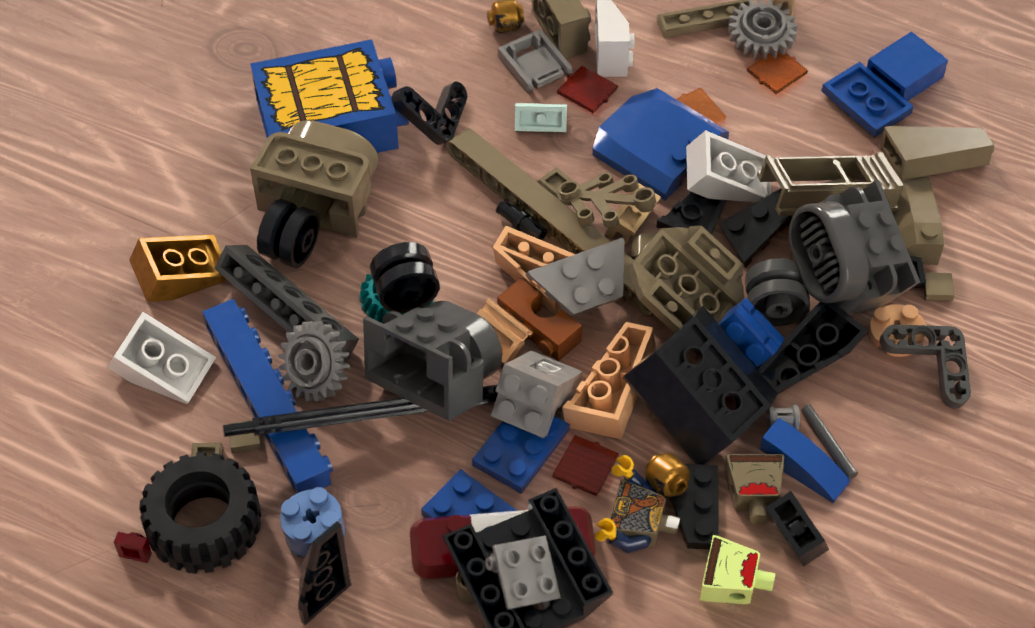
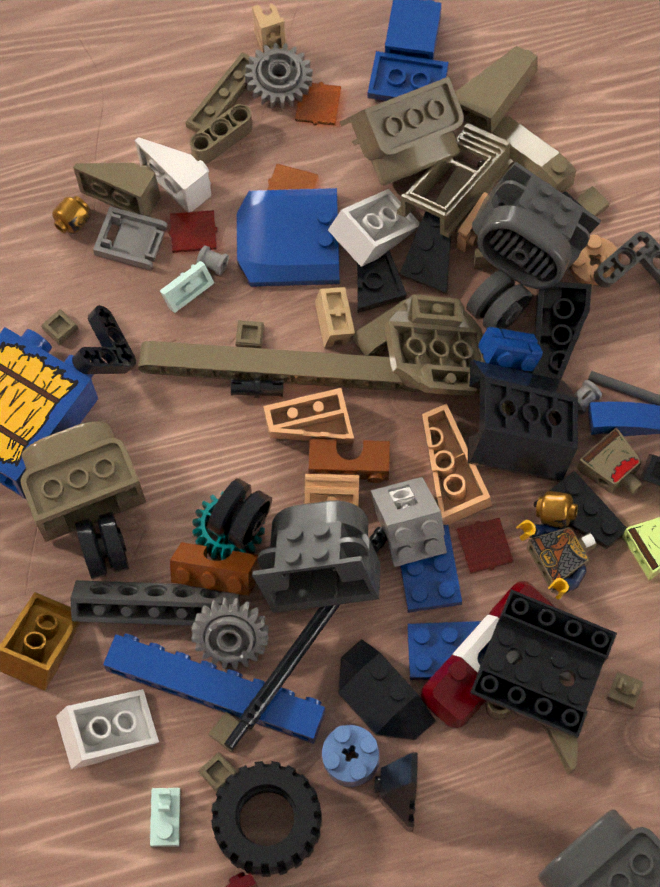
camera: 40 degrees left, 15 degrees up
light grey hinge [485,536,561,610] -> none
light grey wing [525,238,625,317] -> none
dark tan plant [557,172,656,228] -> none
none -> dark tan tile [41,309,78,346]
none -> light aqua plate [150,788,181,847]
none -> dark orange arch [170,542,259,596]
none -> dark tan beam [190,104,253,164]
none -> light grey bush [196,245,229,276]
none -> black wedge [338,639,436,740]
none -> dark tan brick [340,77,464,185]

